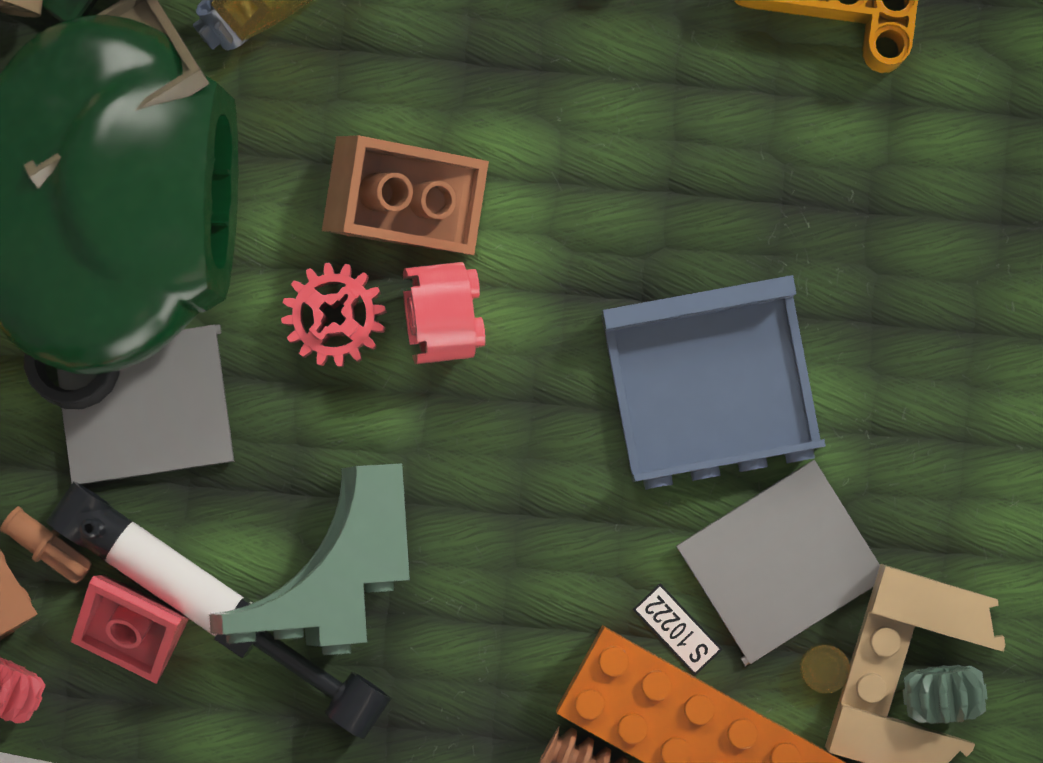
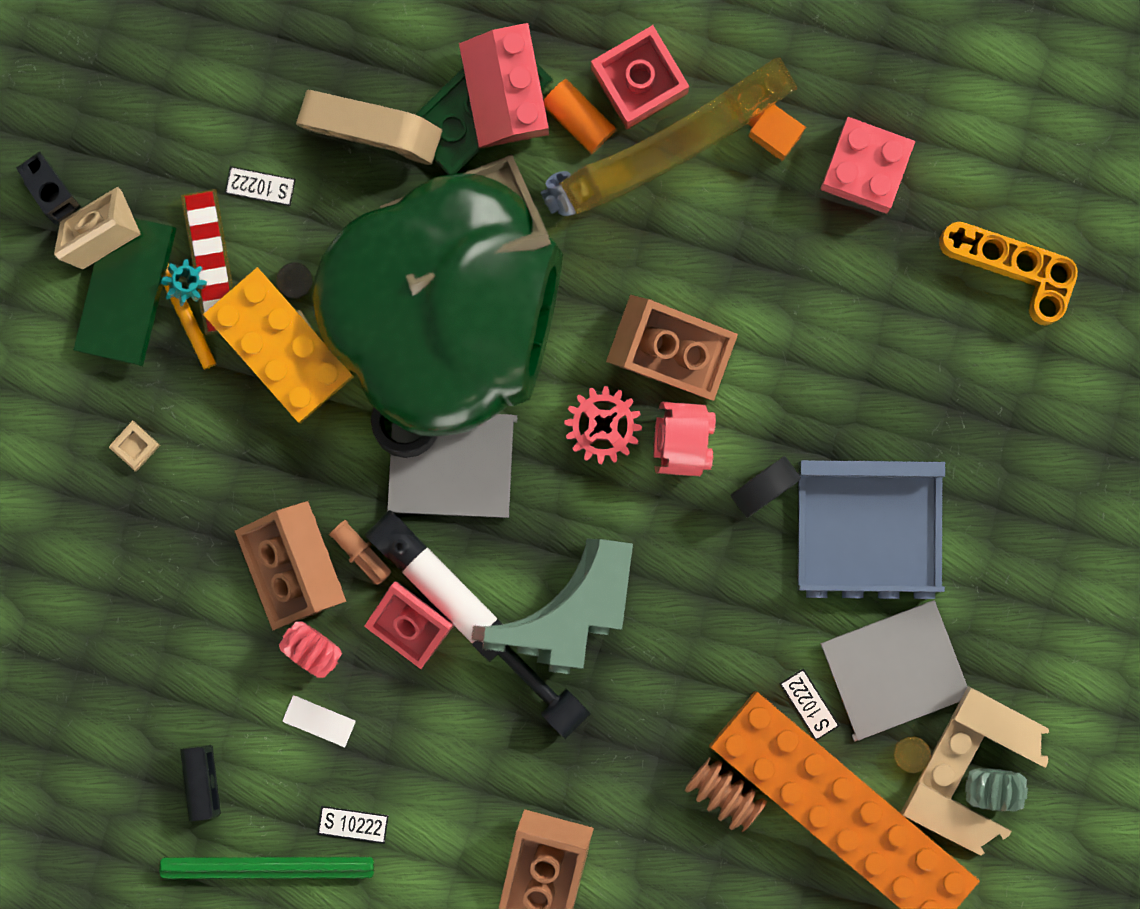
camera: 20 degrees right, 0 degrees up
none -> black tyre [731,456,801,518]

